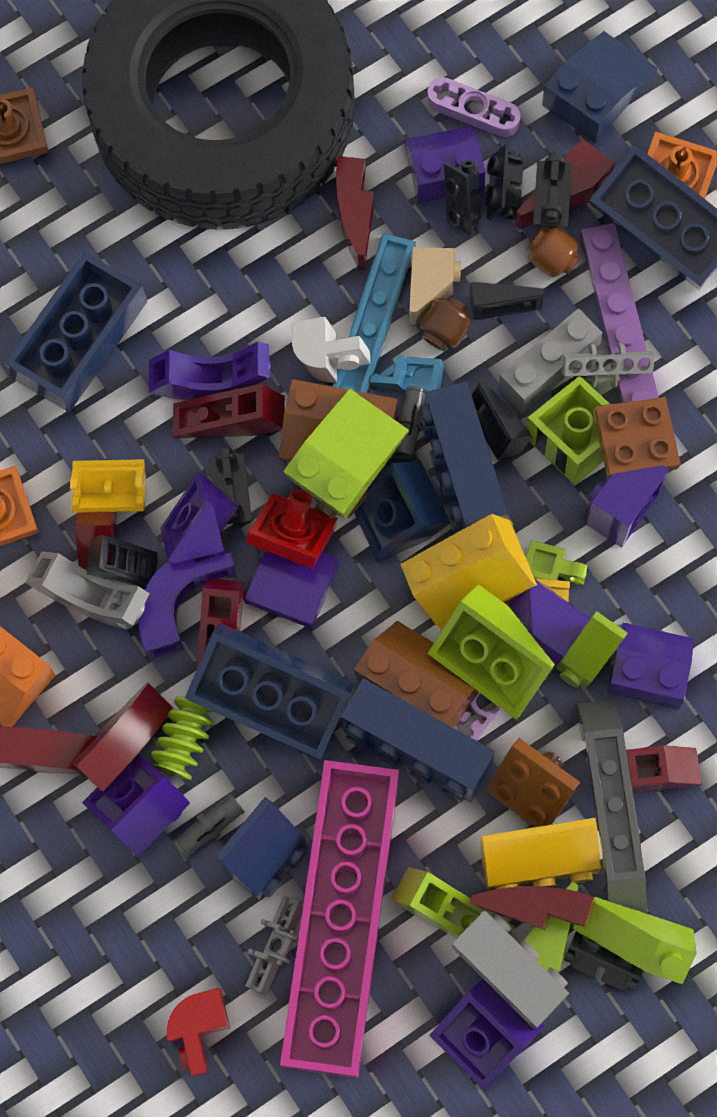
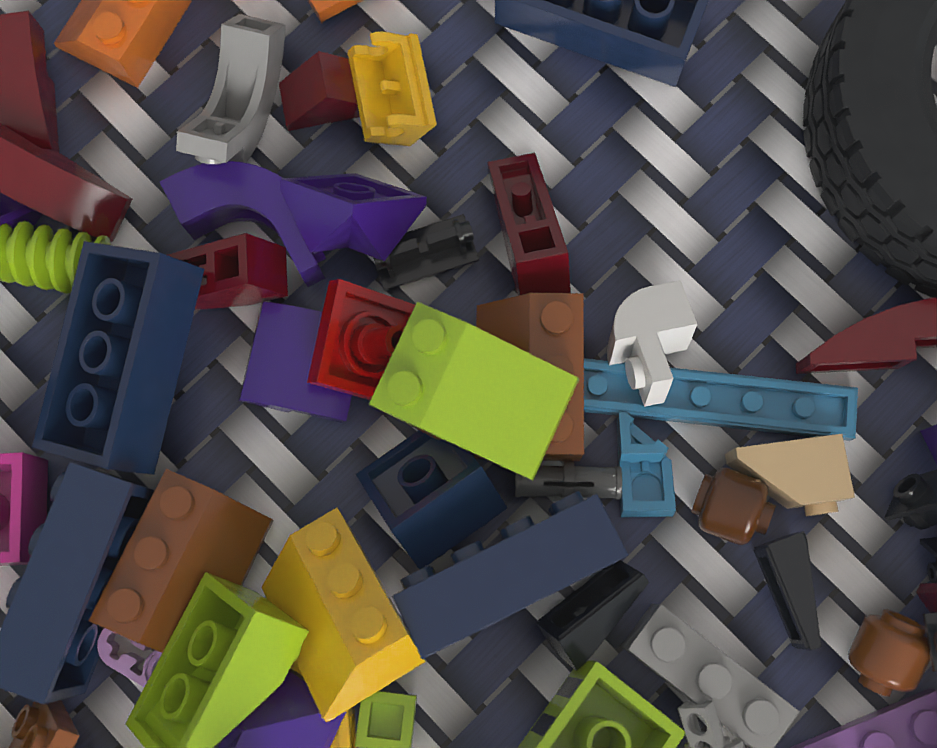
camera: 80 degrees right, 5 degrees up
black slope [87,535,158,587] -> none
dark purple arch [149,341,271,400] -> none

